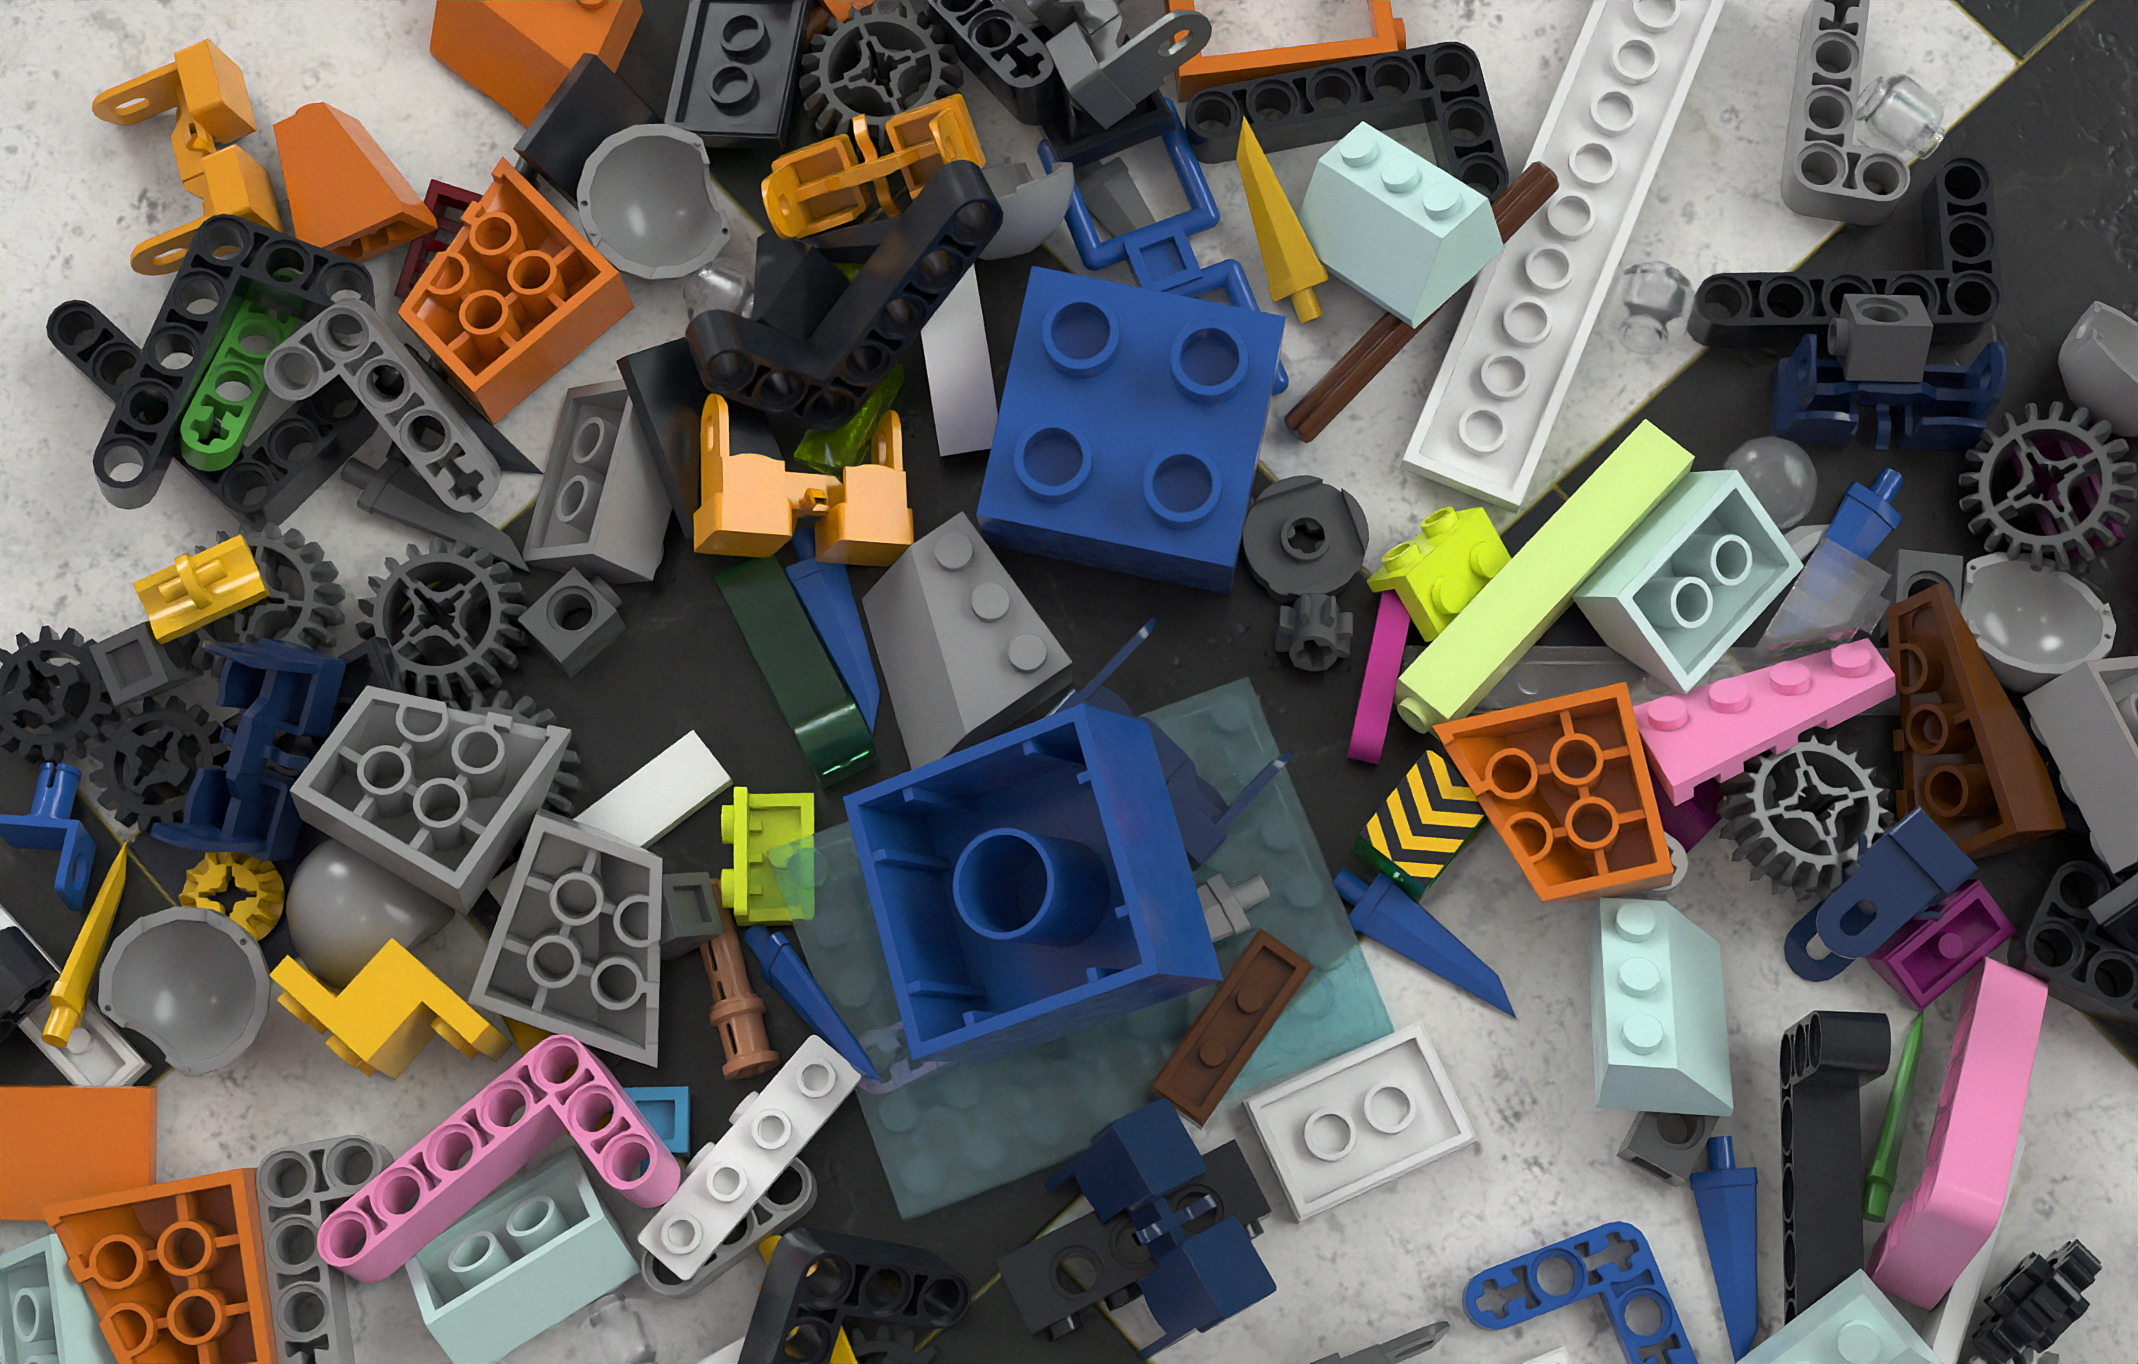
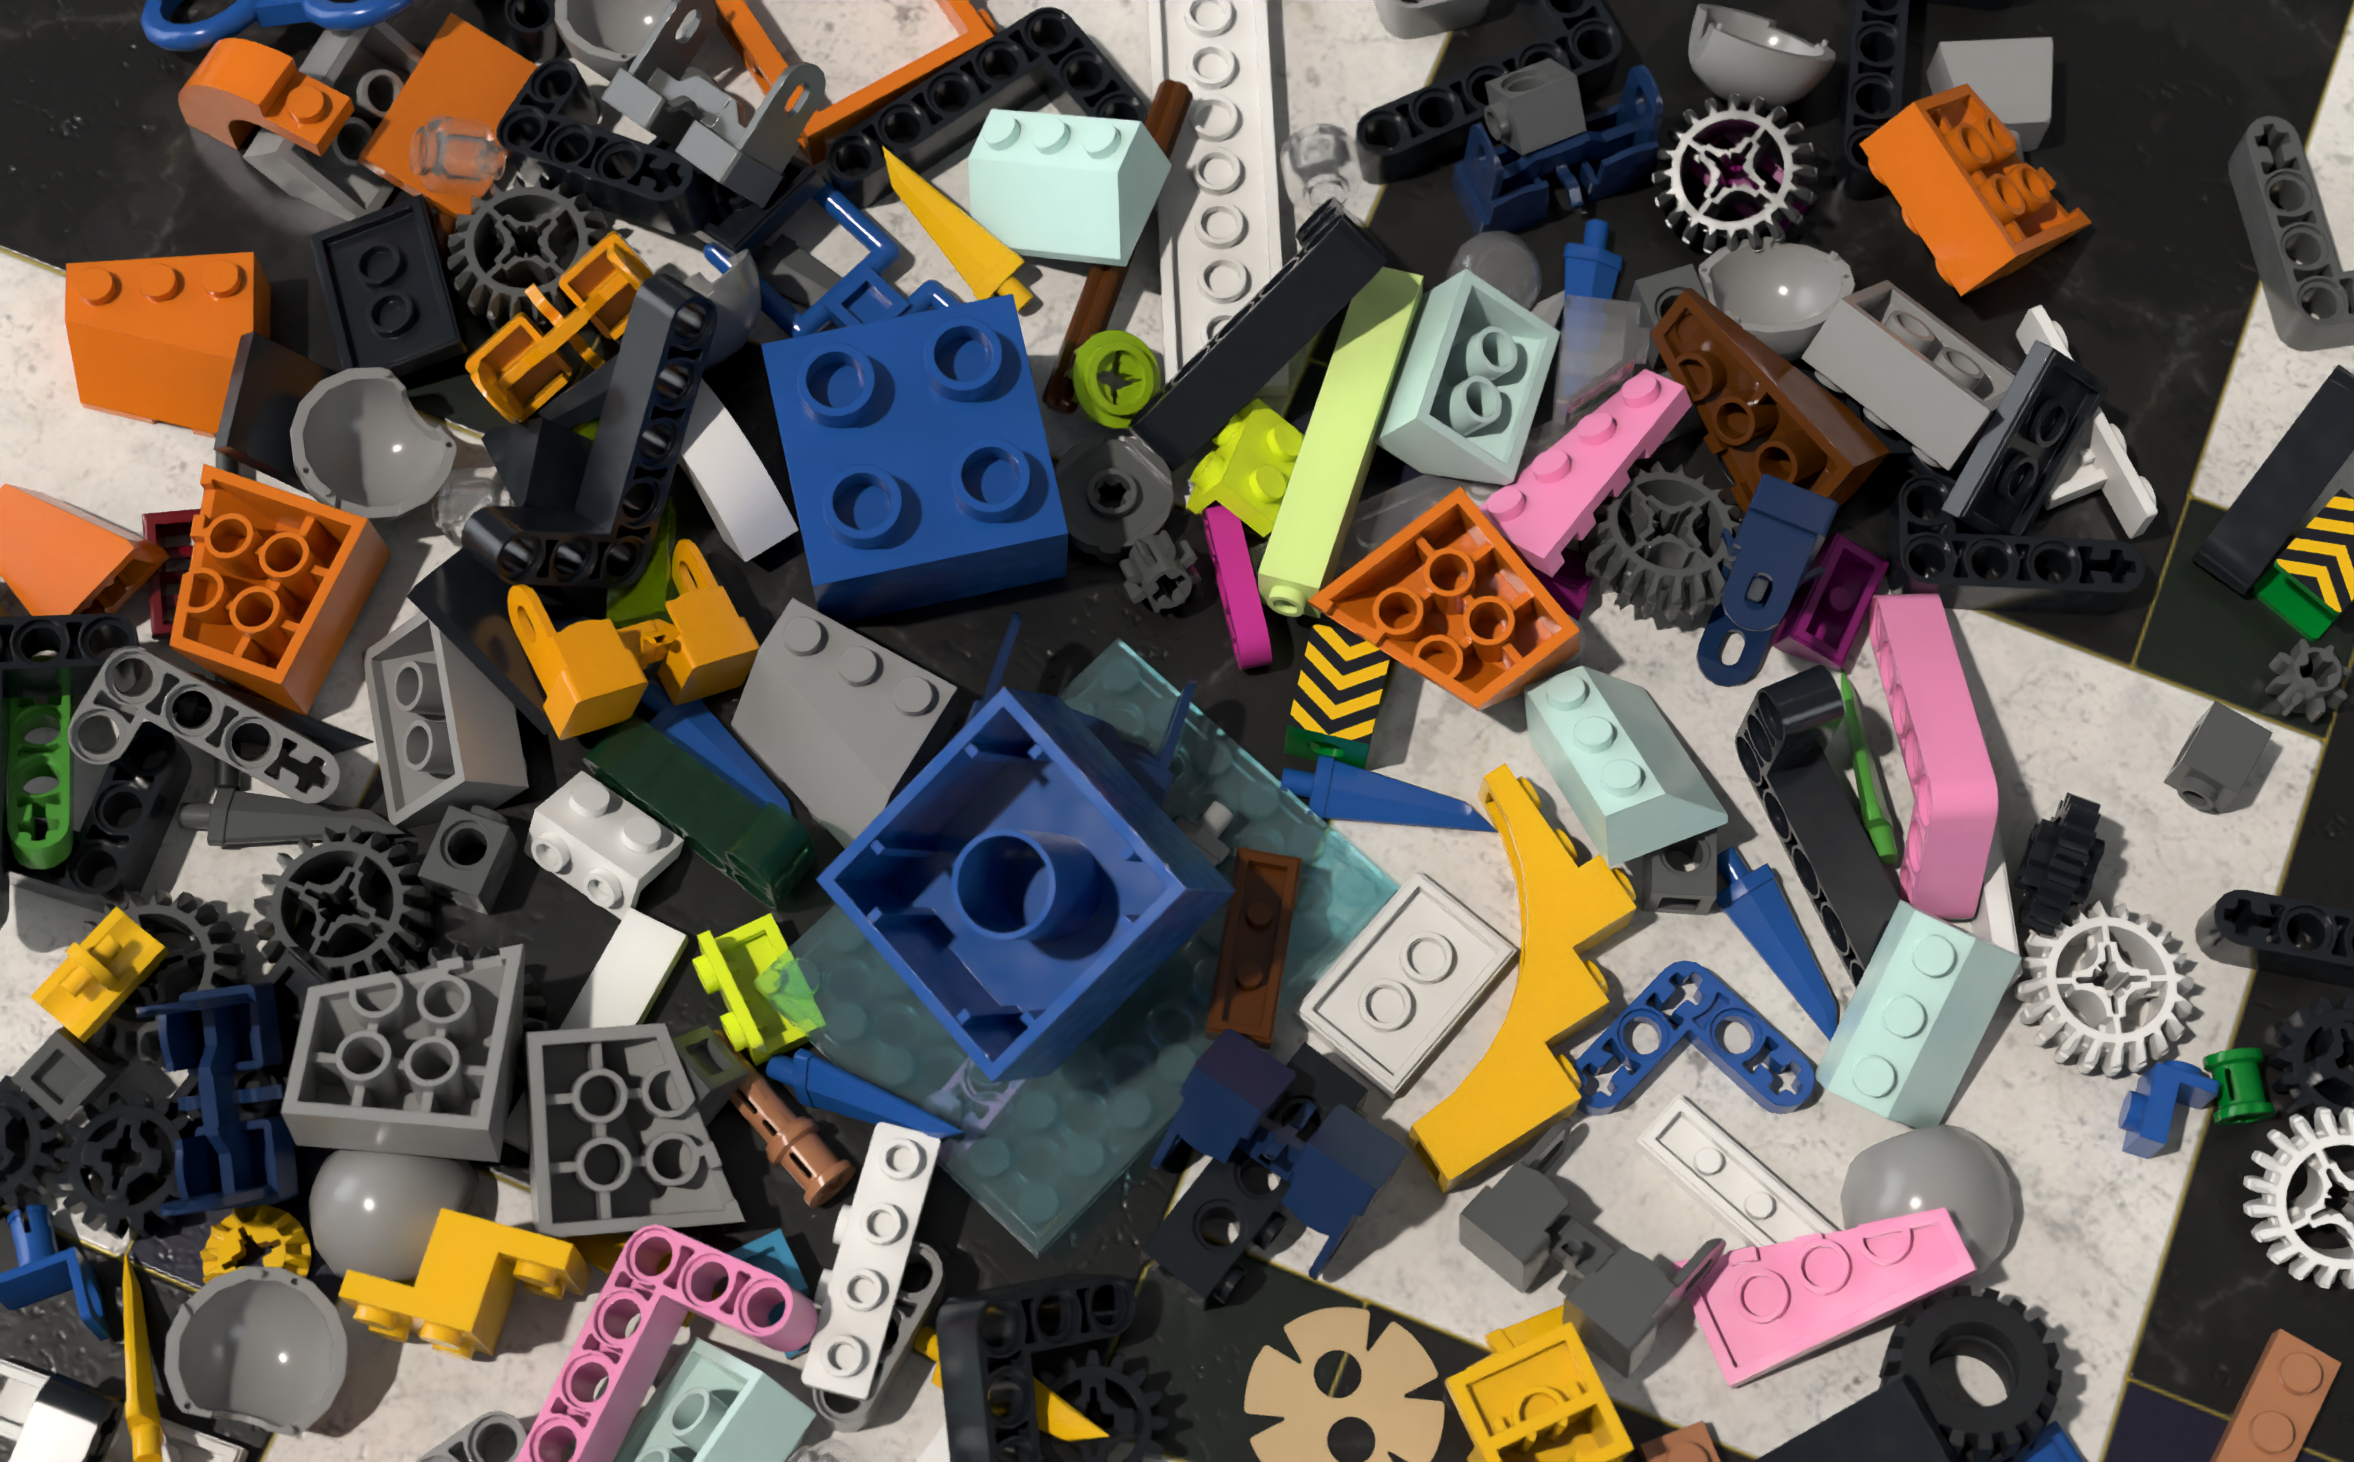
camera: 30 degrees left, 5 degrees down
none -> white bracket [524,770,684,920]
none -> lime gear [1066,330,1160,430]
none -> black beam [1127,197,1388,472]
none -> yellow arch [1407,763,1637,1195]

